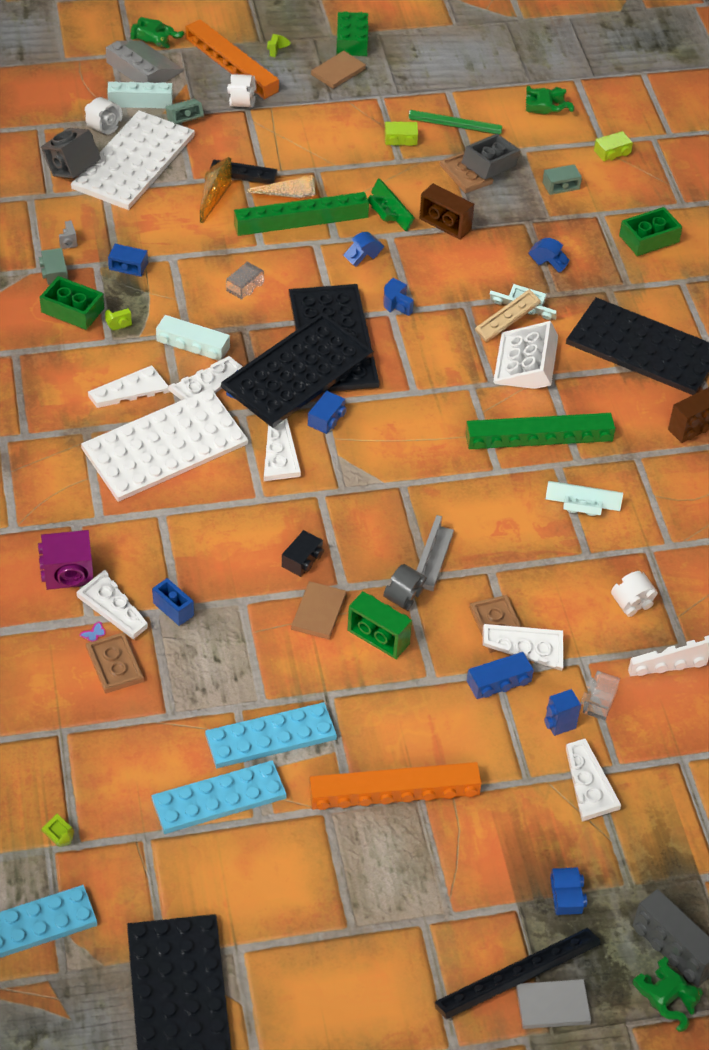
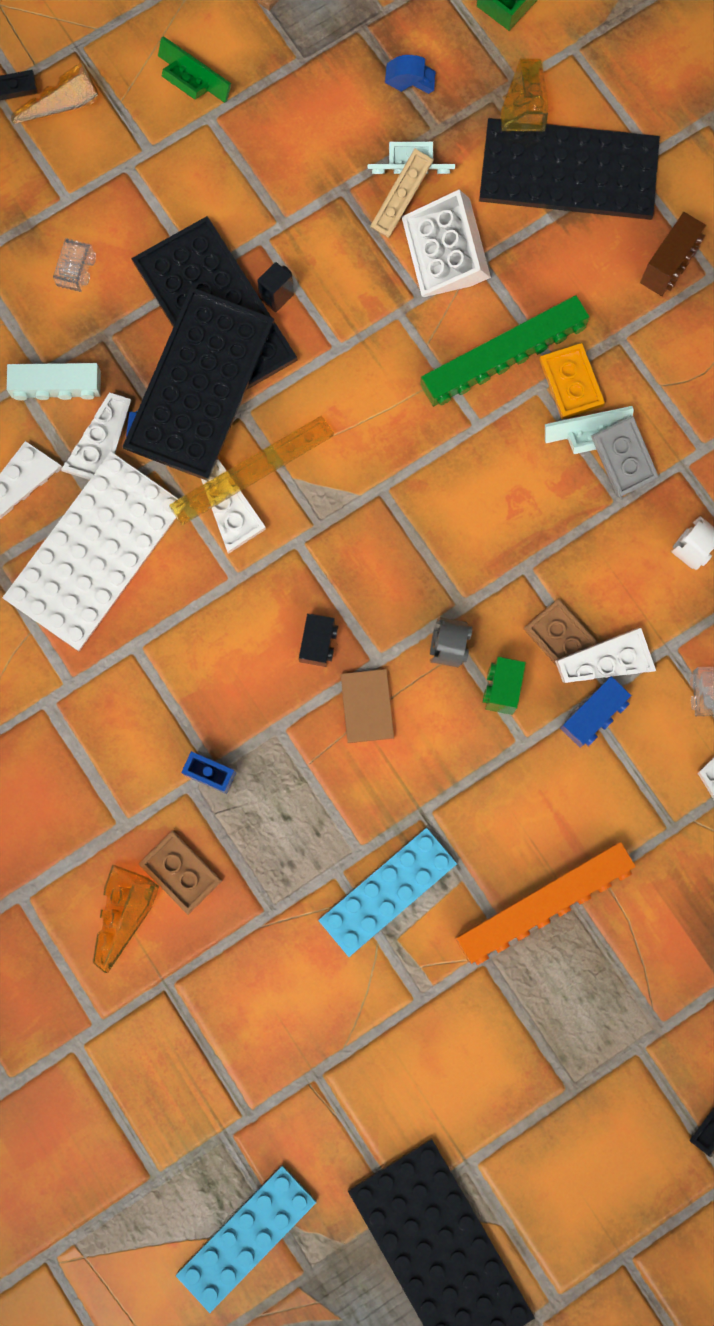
camera: 20 degrees left, 30 degrees up
magenta brick [38,530,93,590] -> none
lime plate [41,814,74,847] -> none
white wing [76,570,148,640] -> none
medium blue sticker [80,622,105,642] -> none
medium azure plate [151,760,286,834] -> none
green brick [234,192,369,236] -> none
blue brick [308,391,347,434] -> none
blue brick [343,232,385,267] -> none
green brick [347,591,412,659] -> none
blue brick [383,278,414,316] -> none
light grey fence [416,515,454,591] -> none
reddish brown brick [419,183,474,240] -> none
blue brick [544,689,581,736] -> none
none -> clear yellow wedge [93,865,159,973]
none -> clear yellow tile [169,415,334,526]
none -> black brick [257,262,294,313]
none -> green brick [482,657,526,715]
none -> clear yellow wedge [501,58,548,131]
none -> light orange plate [539,343,605,420]
none -> light grey tile [591,416,659,498]

